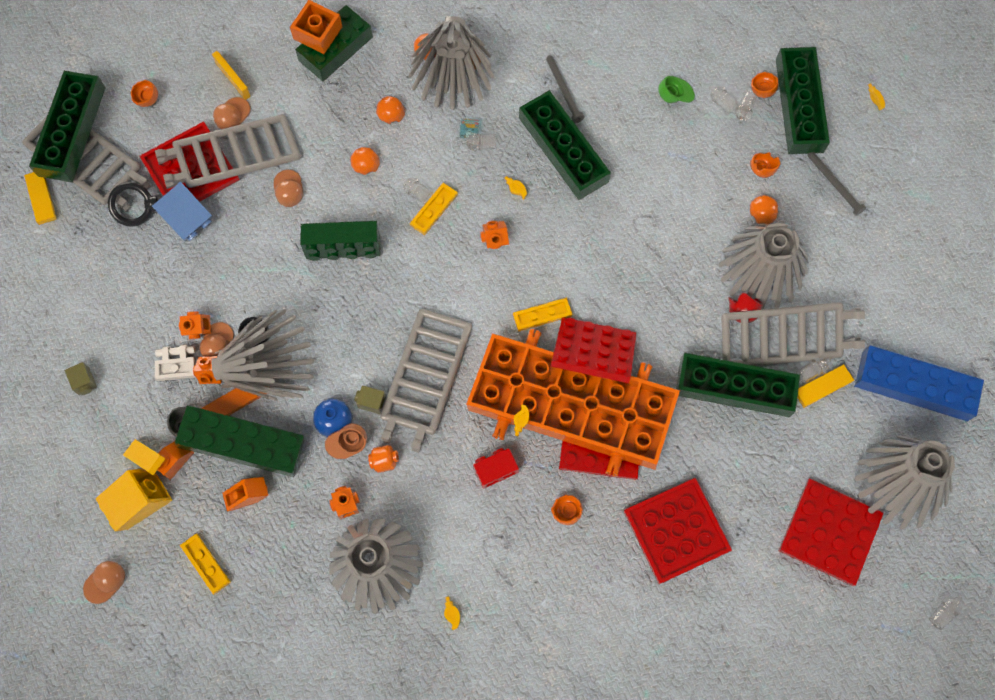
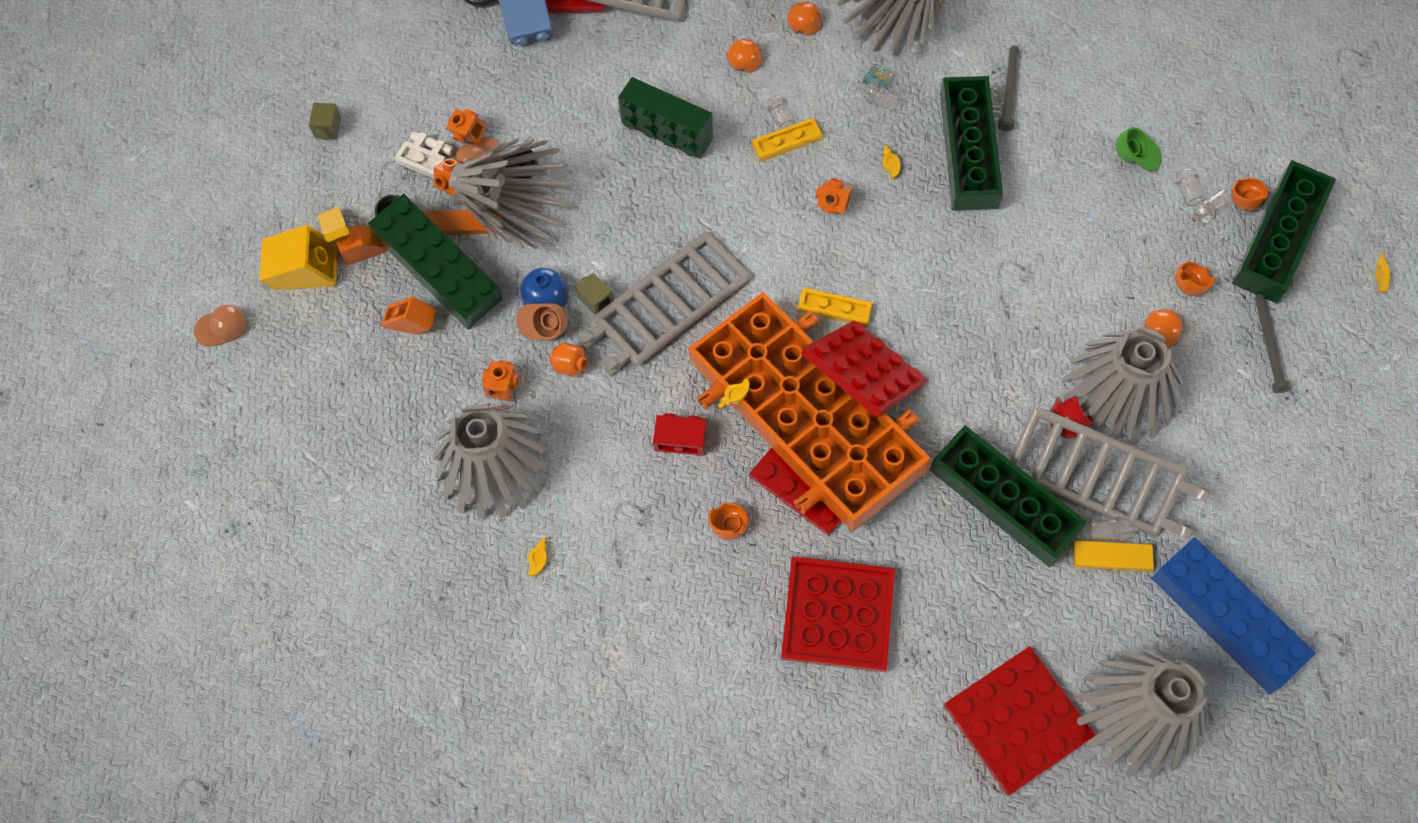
camera: 35 degrees right, 5 degrees down
yellow tile [180,533,231,595] -> none
nougat cap [273,170,303,207] -> none

